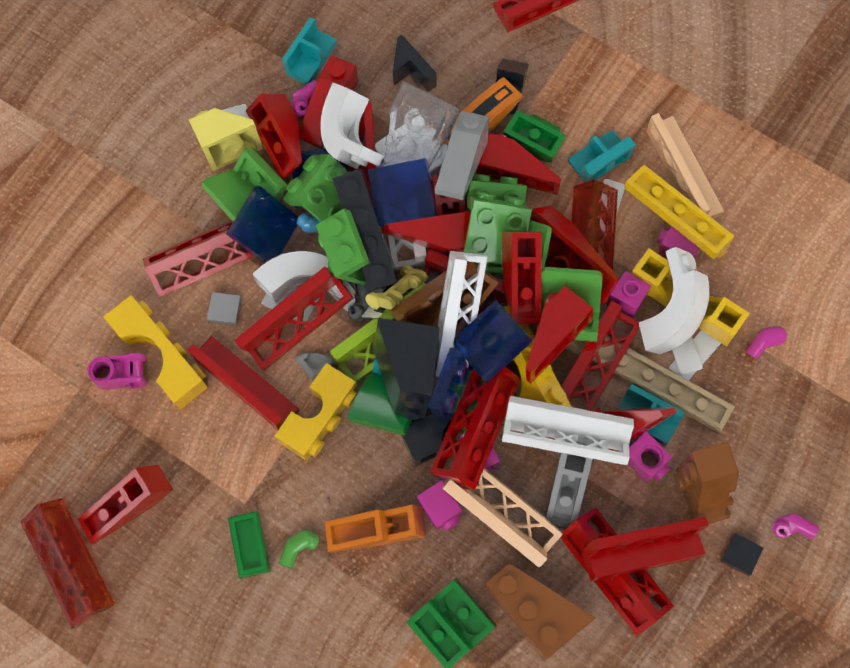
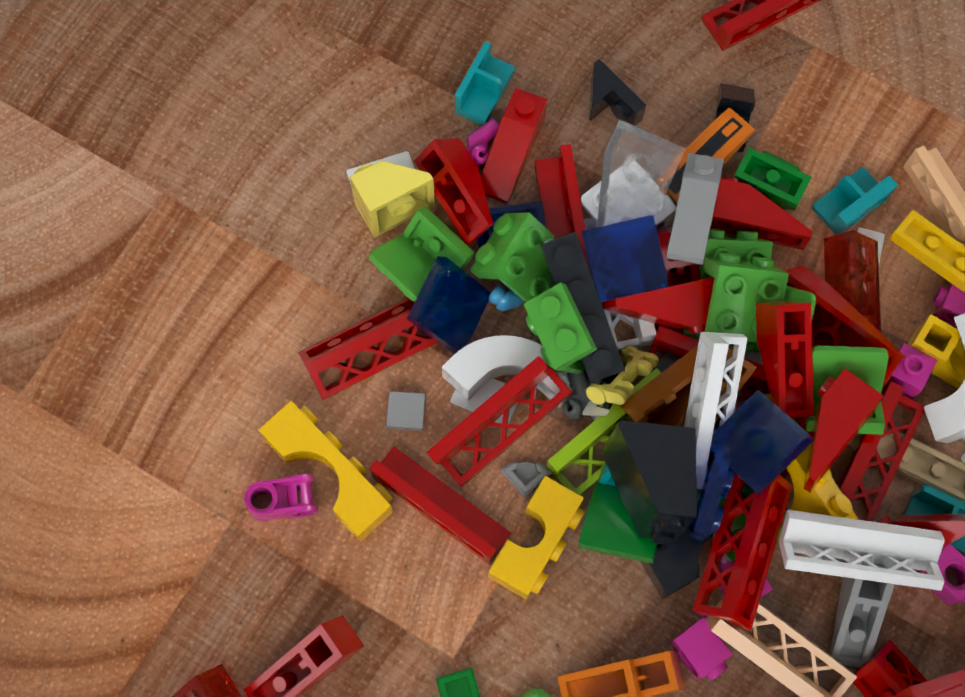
camera: 10 degrees left, 0 degrees up
white arch [321,83,384,169] -> none

